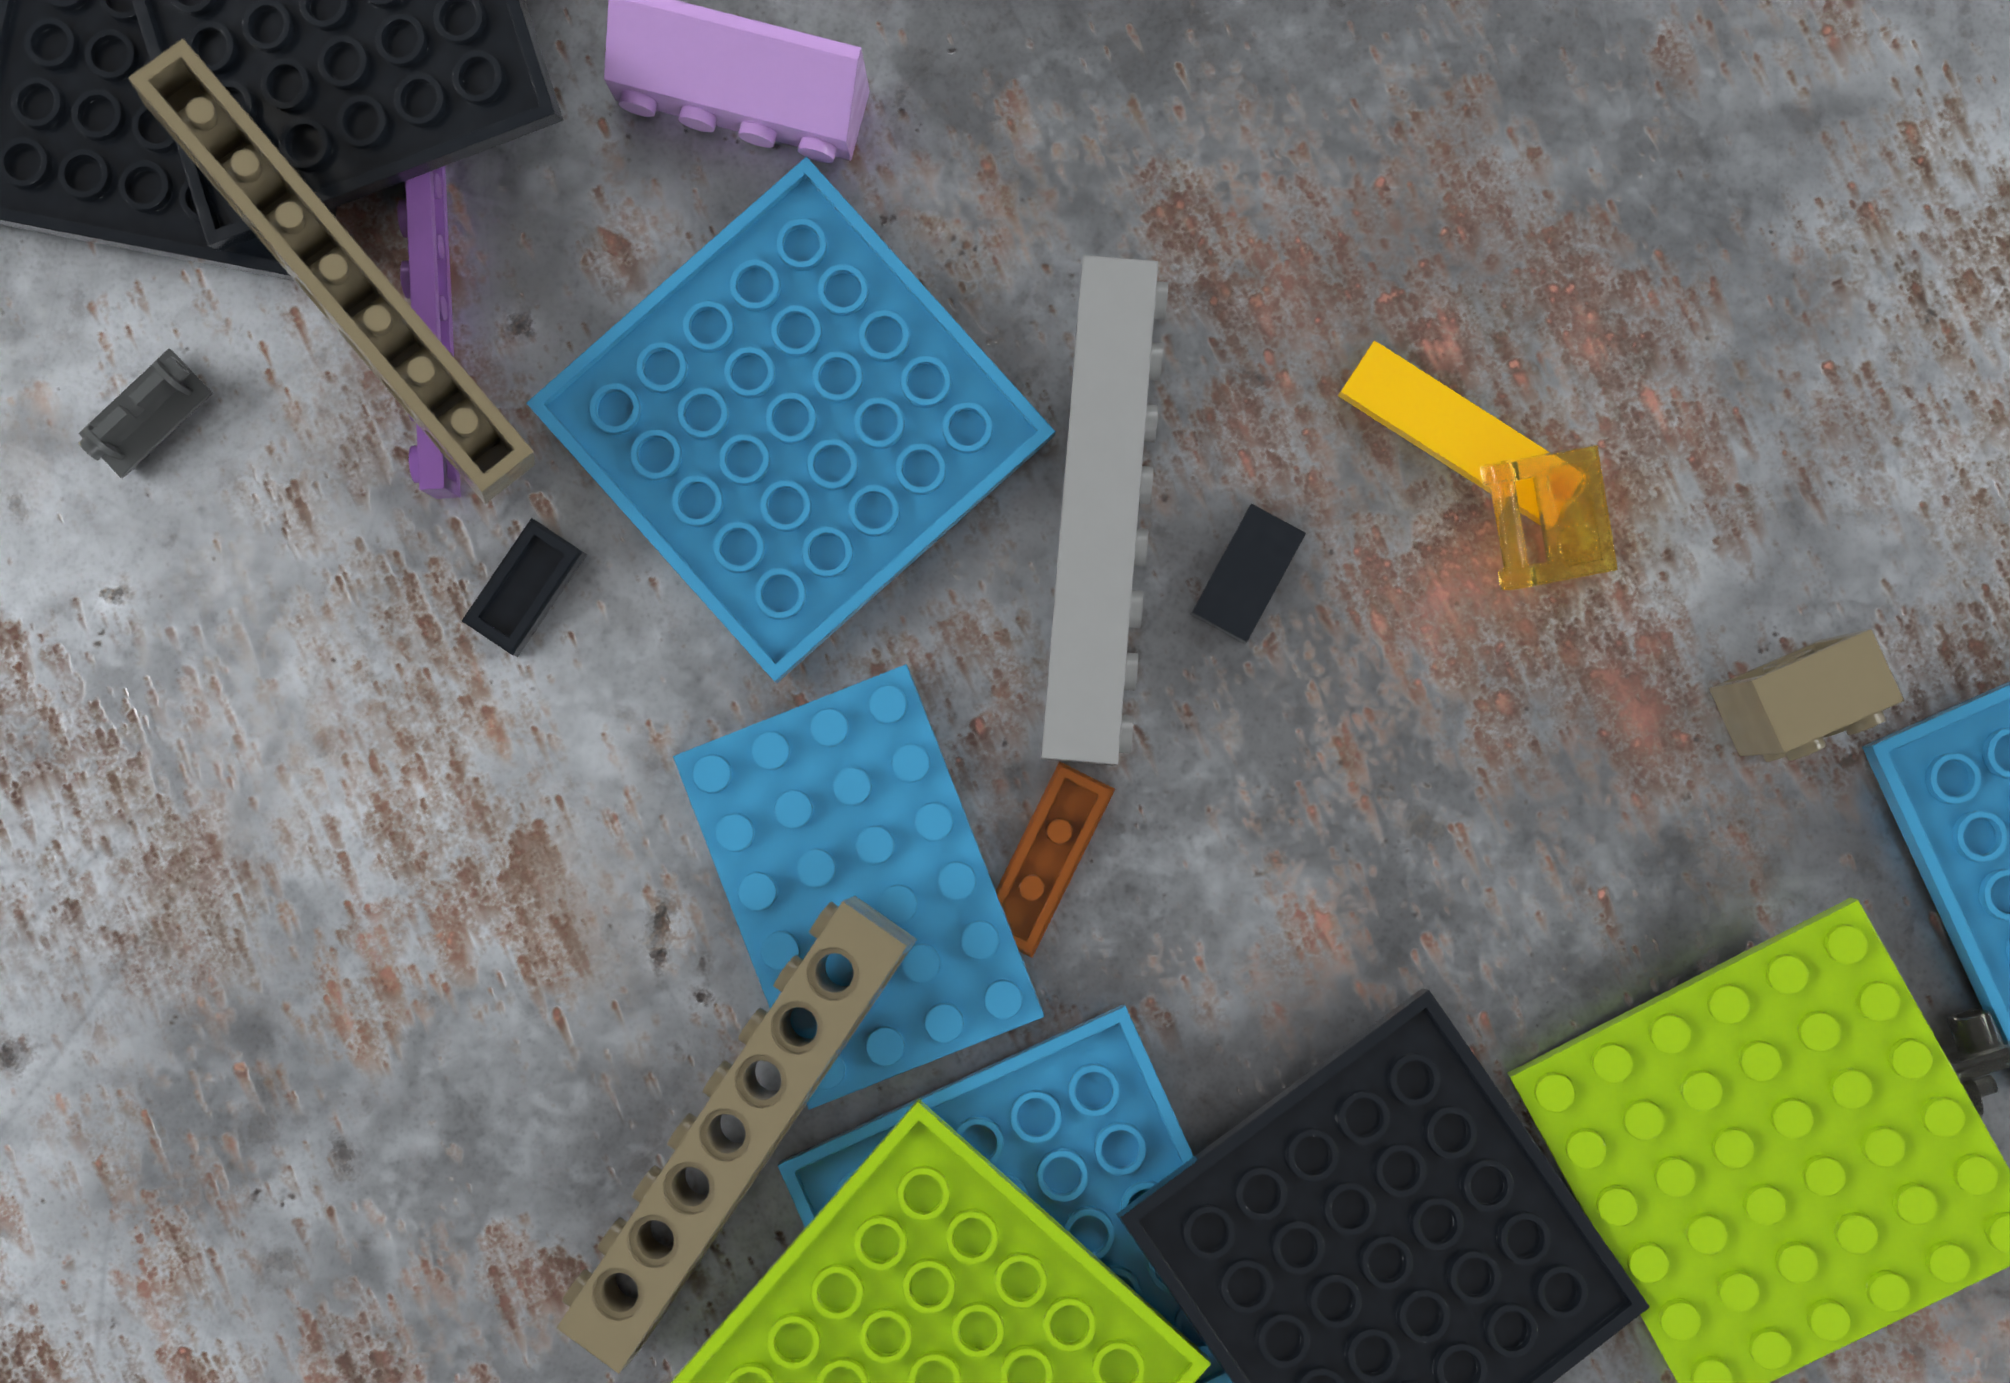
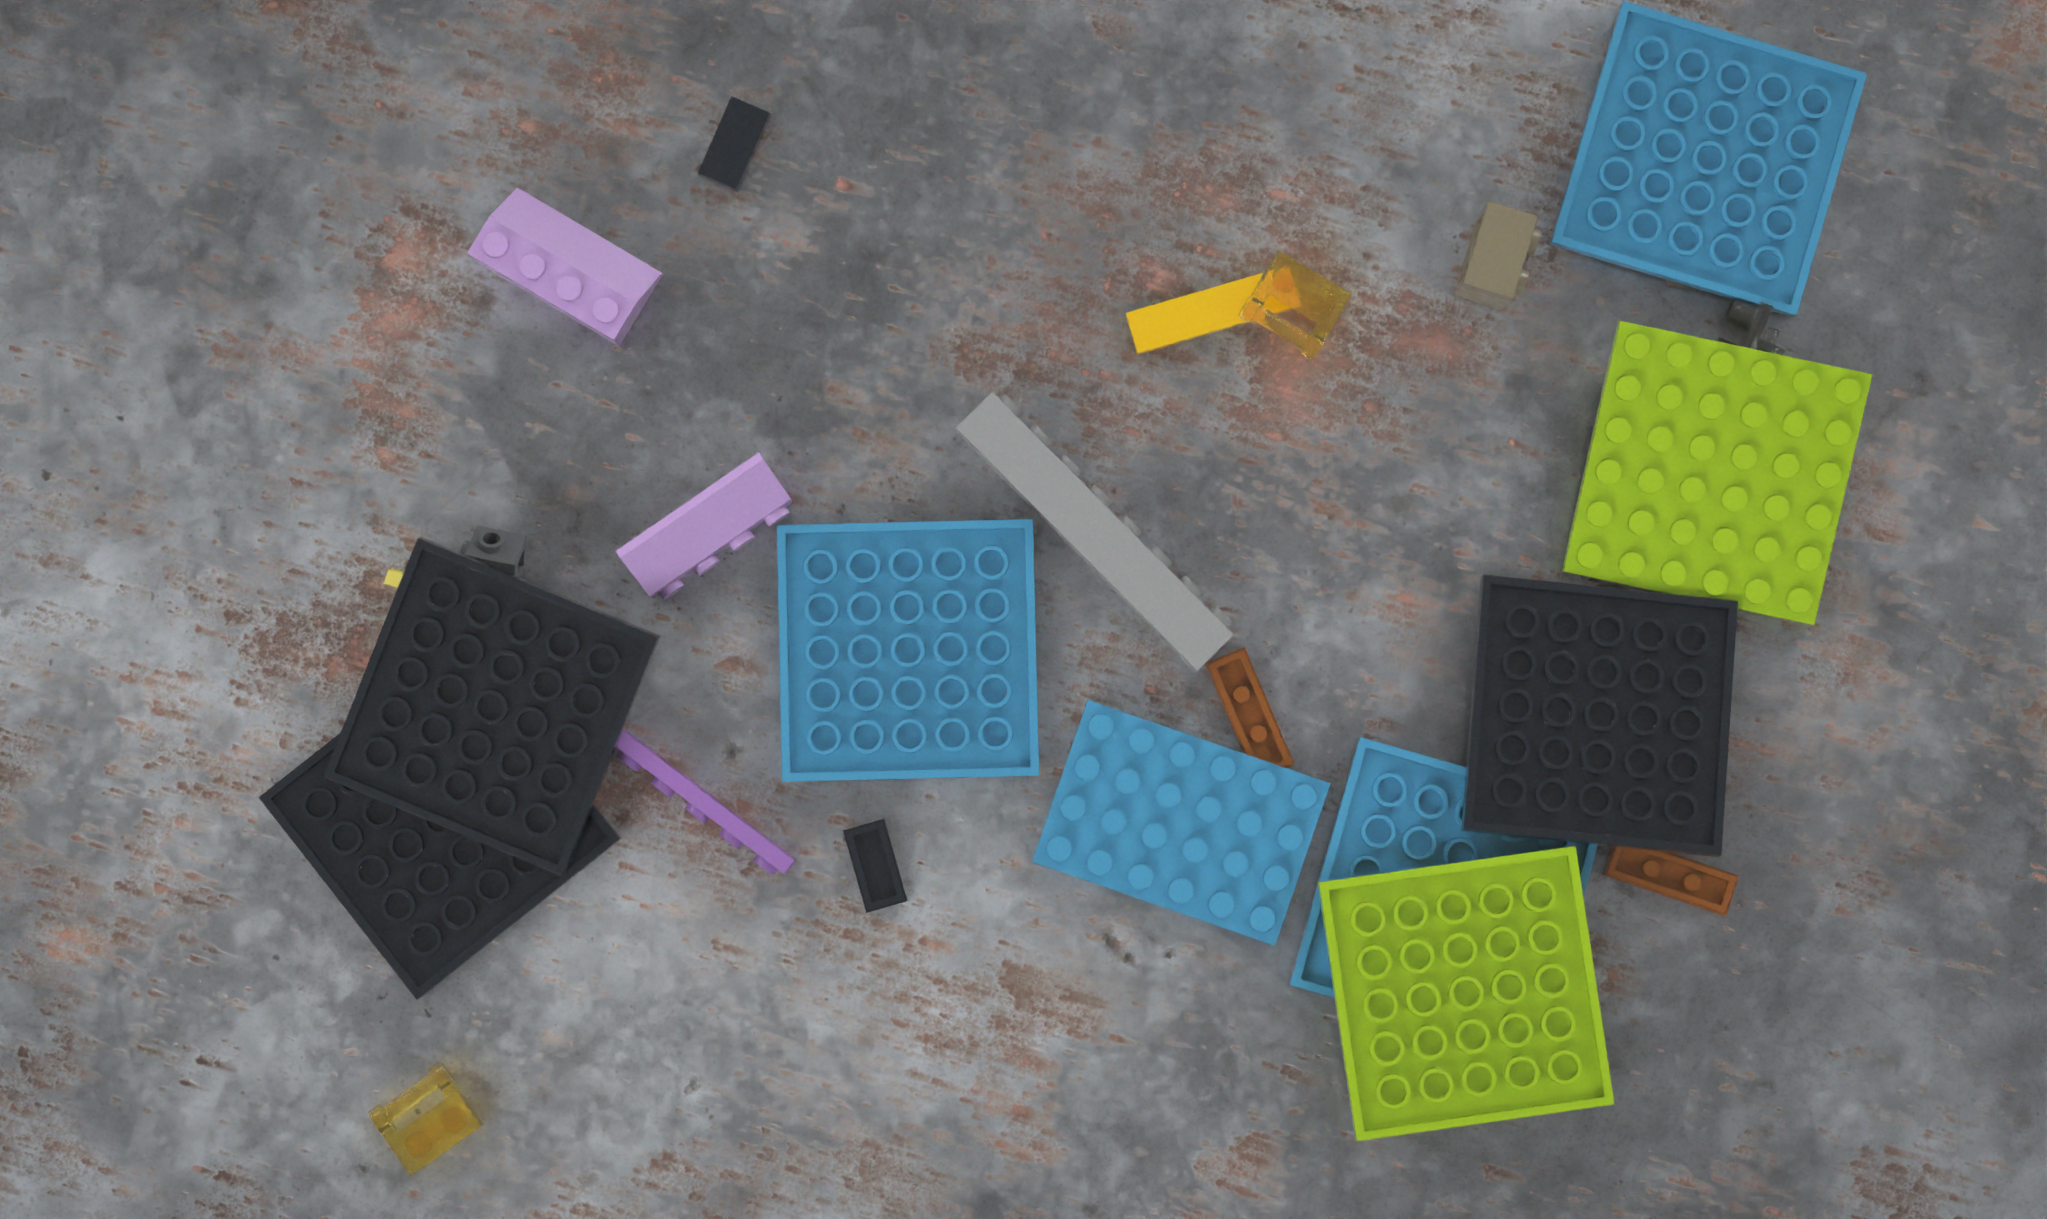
camera: 55 degrees left, 0 degrees up
dark grey hinge [78,348,213,479] -> none
dark tan brick [128,39,535,504] -> none
dark tan brick [556,896,917,1374] -> none
black tile [1190,503,1306,644] -> none

